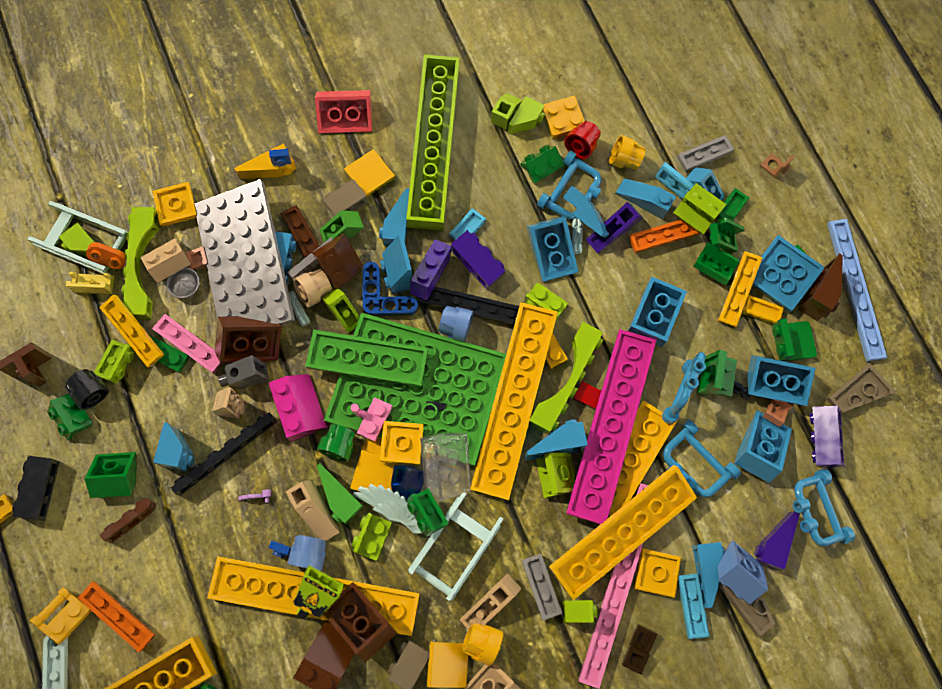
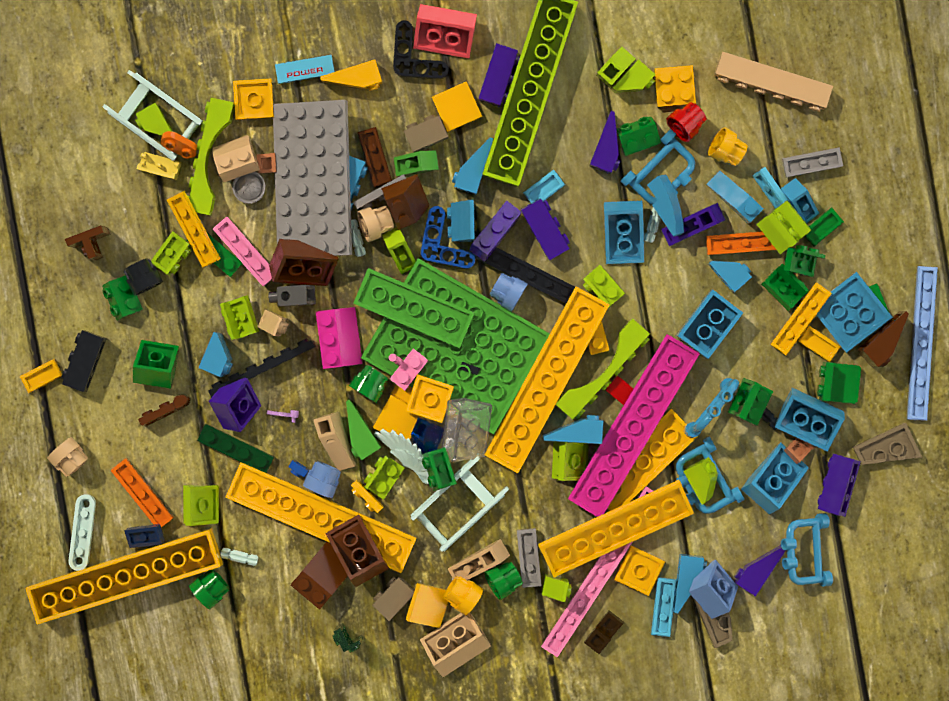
camera: 15 degrees right, 15 degrees up
yellow plate [30,587,92,645] -> none
blue plate [269,149,291,166] -> none
lime torso [293,565,344,619] -> none
medium nougat bracket [760,154,794,178] -> none
none -> tan piece [47,437,88,477]
none -> dark blue plate [124,524,165,548]
none -> lime bracket [183,485,219,526]
none -> dark green plate [197,423,275,473]
none -> dark purple slope [209,378,262,432]
none -> lime bracket [220,295,260,340]
none -> light aqua axle [220,548,258,566]
none -> medium azure tile [275,55,335,84]
none -> yellow plate [351,479,384,513]
none -> black beam [393,20,449,79]
none -> dark purple brick [478,43,520,107]
none -> green piece [484,562,523,600]
none -> dark purple slope [589,111,620,174]
none -> lime slope [683,457,718,505]
none -> dark azure slope [708,261,752,293]
none -> tan brick [714,52,833,112]

